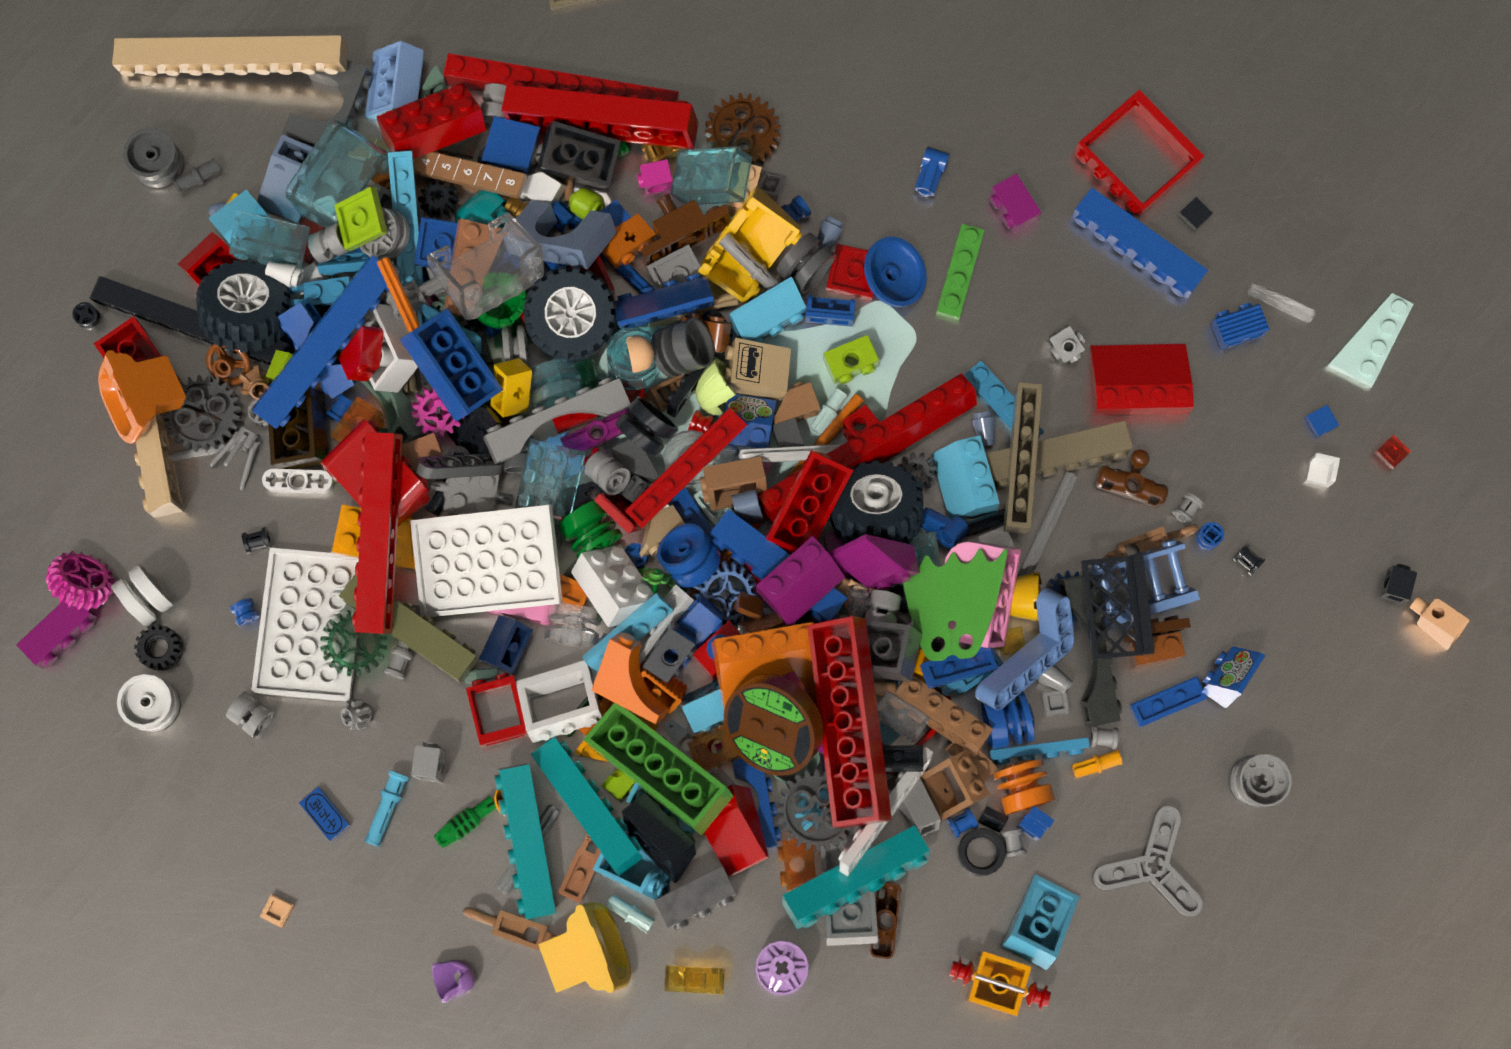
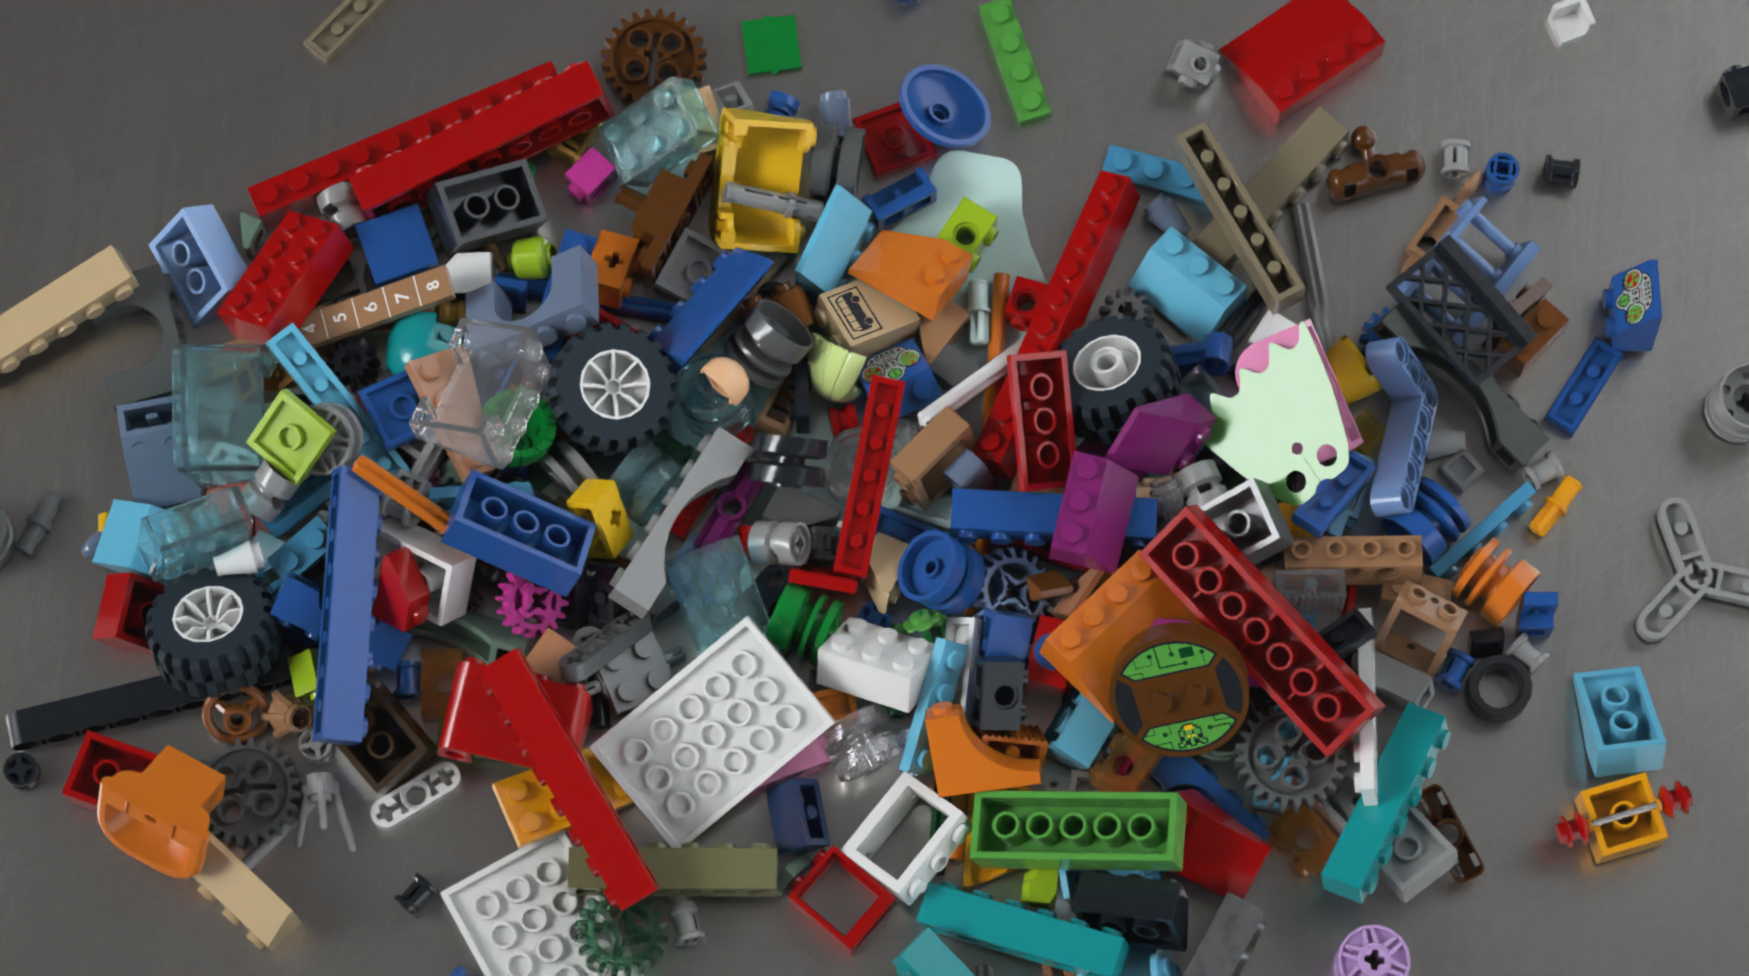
camera: 35 degrees left, 5 degrees down
none -> green piece [741,14,802,76]
none -> orange slope [848,230,973,321]

